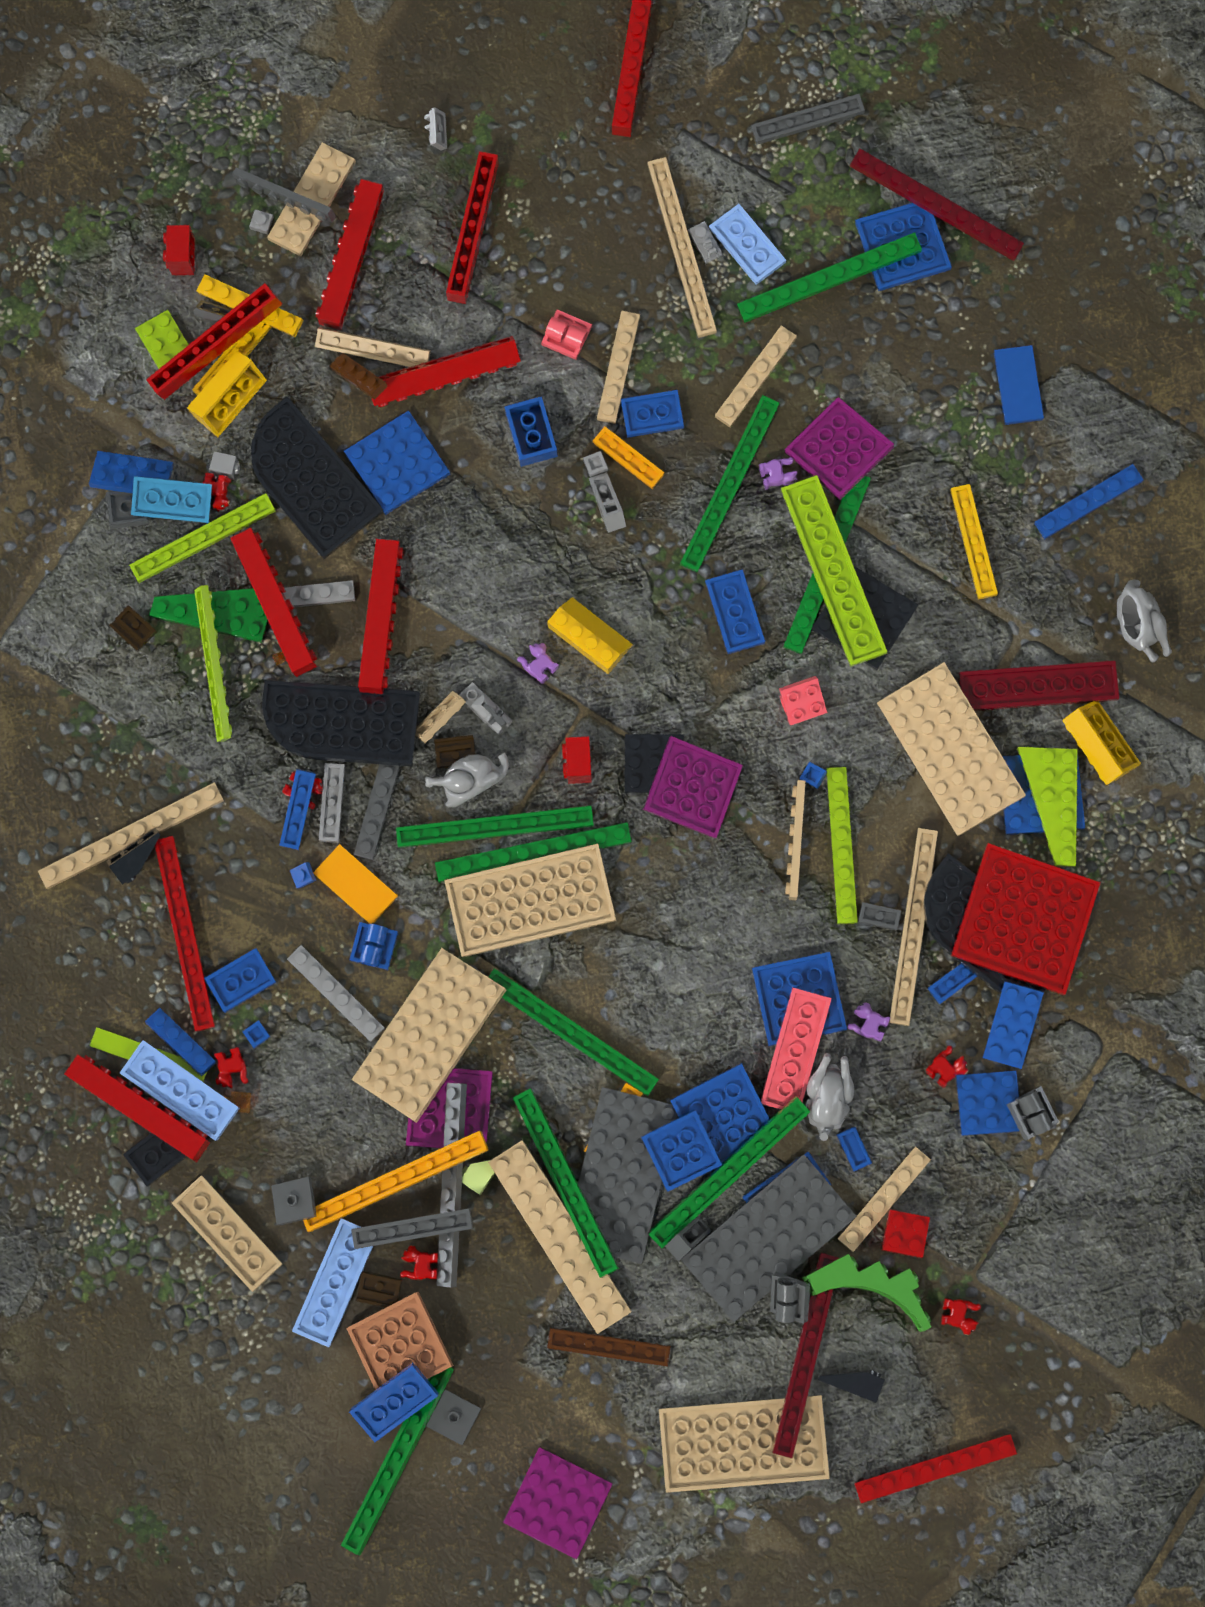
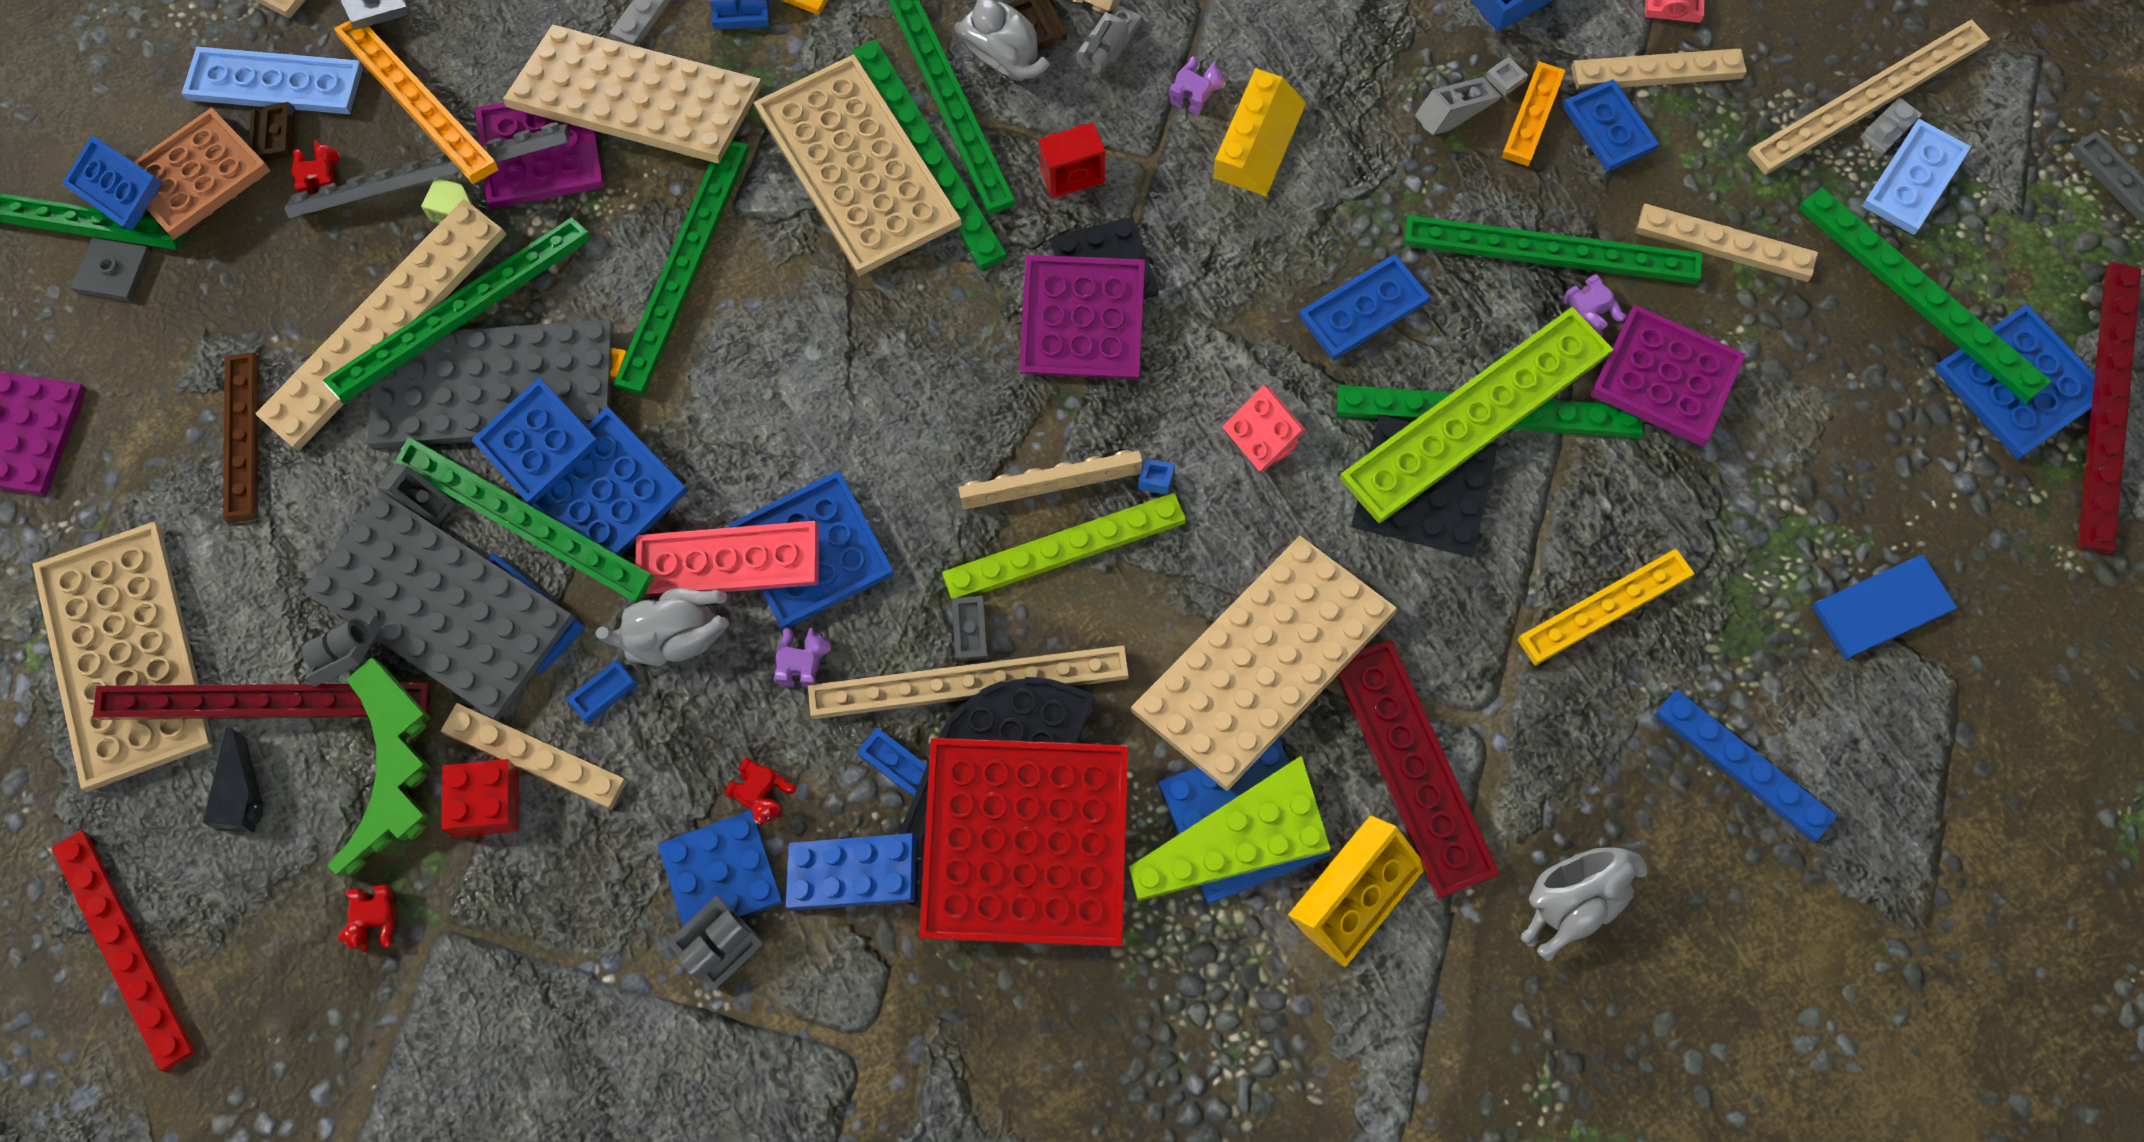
camera: 70 degrees right, 10 degrees down
dark grey plate [351,1208,474,1249] -> none

